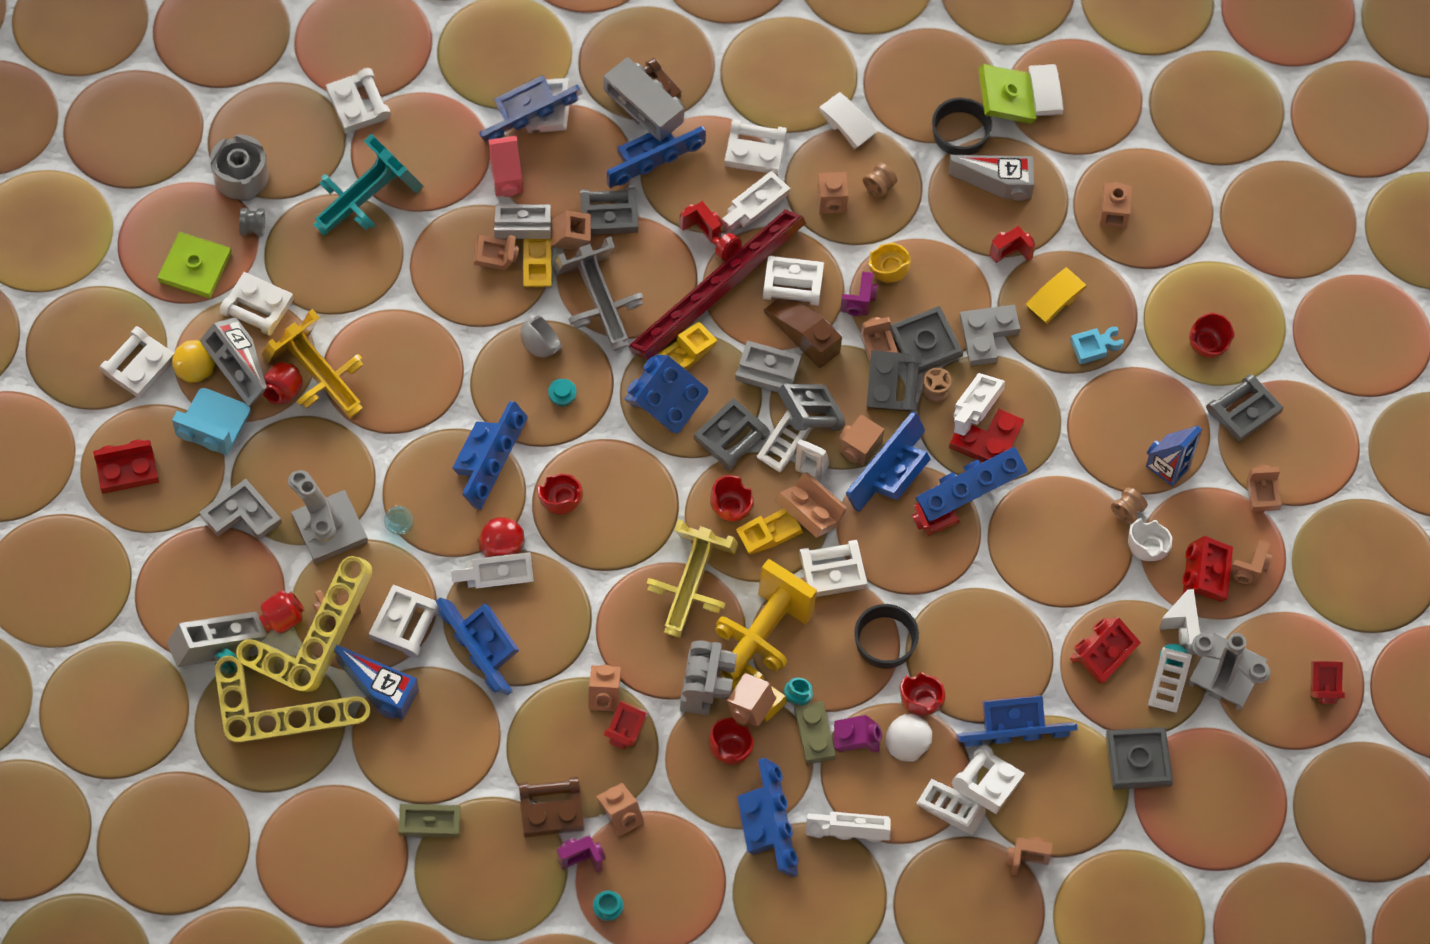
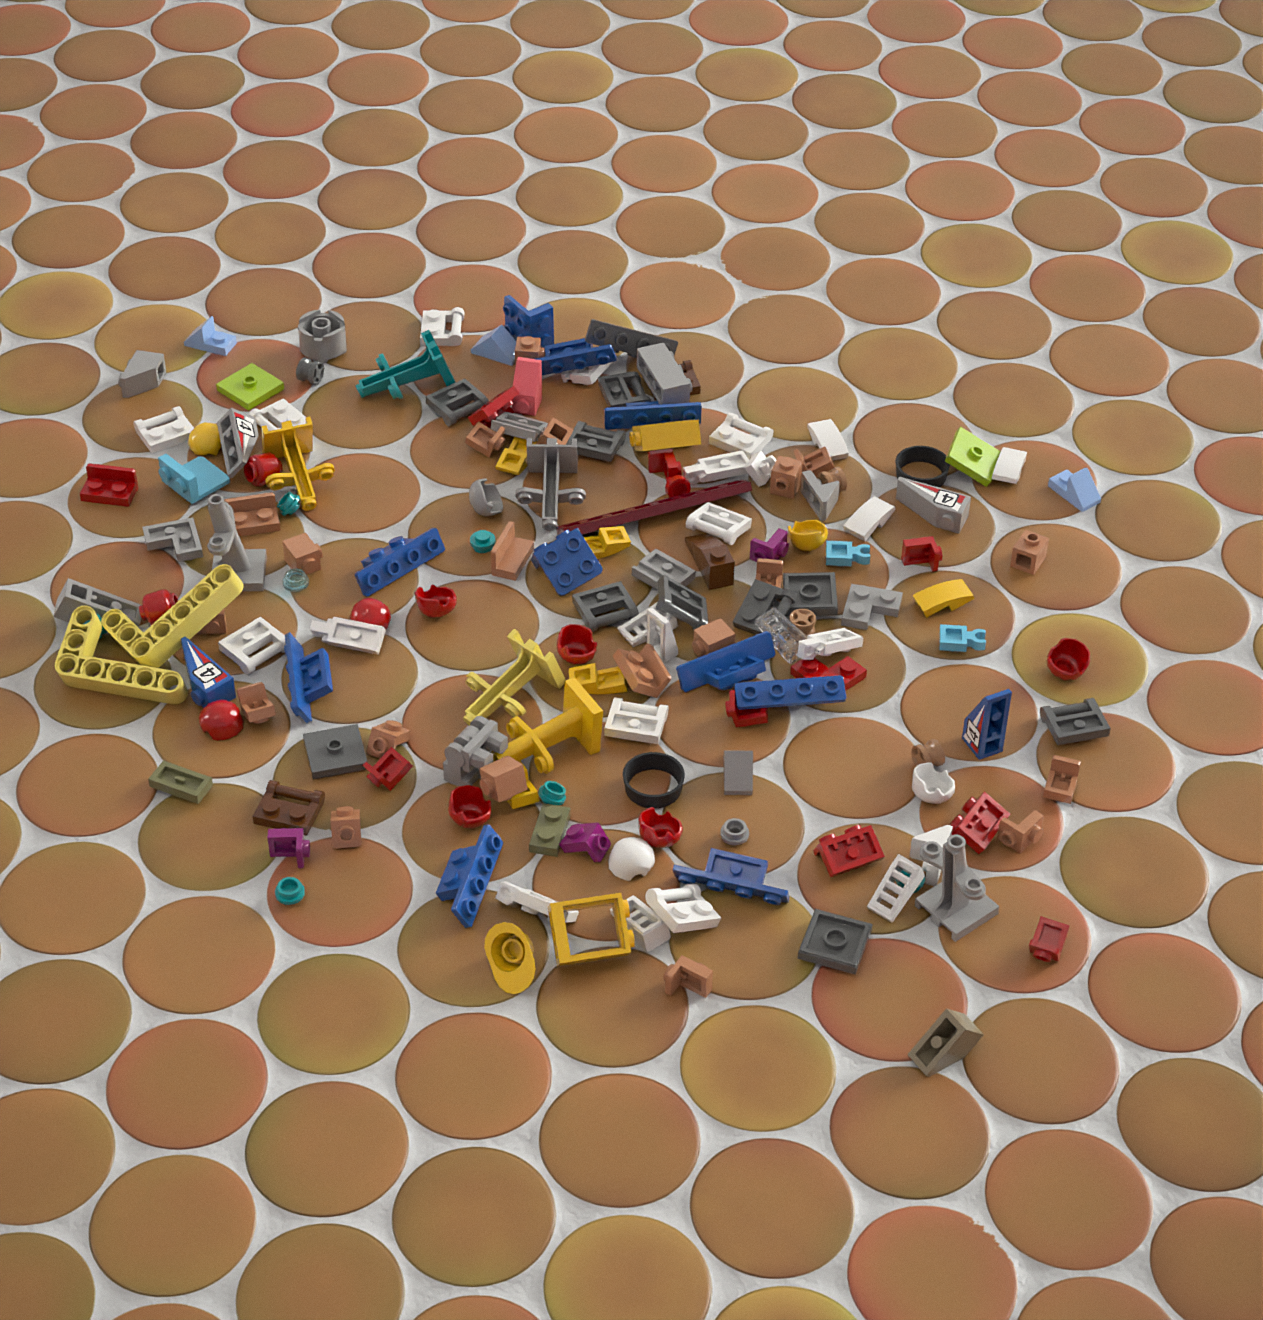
camera: 25 degrees right, 20 degrees down
none -> light grey slope [118,350,166,398]
none -> light blue slope [184,316,237,356]
none -> red hair [199,700,243,741]
none -> nougat bracket [224,492,280,537]
none -> nougat bracket [237,682,276,724]
none -> teal plate [277,492,300,516]
none -> nougat brick [282,532,323,578]
none -> dark grey plate [303,724,367,779]
none -> dark grey plate [426,379,489,426]
none -> red bracket [467,386,519,429]
none -> light blue slope [471,324,516,366]
none -> yellow piece [484,922,536,994]
none -> nougat panel [491,521,534,581]
none -> blue bracket [503,295,554,348]
none -> nougat brick [515,336,545,368]
none -> yellow window [548,893,635,967]
none -> dark grey bracket [585,319,678,358]
none -> dark grey plate [598,371,652,408]
none -> yellow window [629,420,701,451]
none -> light grey plate [720,818,749,845]
none -> light grey slope [723,750,753,795]
none -> white tile [745,451,776,487]
none -> clear slope [755,607,807,664]
none -> nougat bracket [794,446,835,477]
none -> light grey slope [800,470,840,522]
none -> medium azure plate [826,541,870,566]
none -> white slope [844,496,896,542]
none -> dark tan slope [907,1008,984,1077]
none -> light blue slope [1048,468,1101,512]

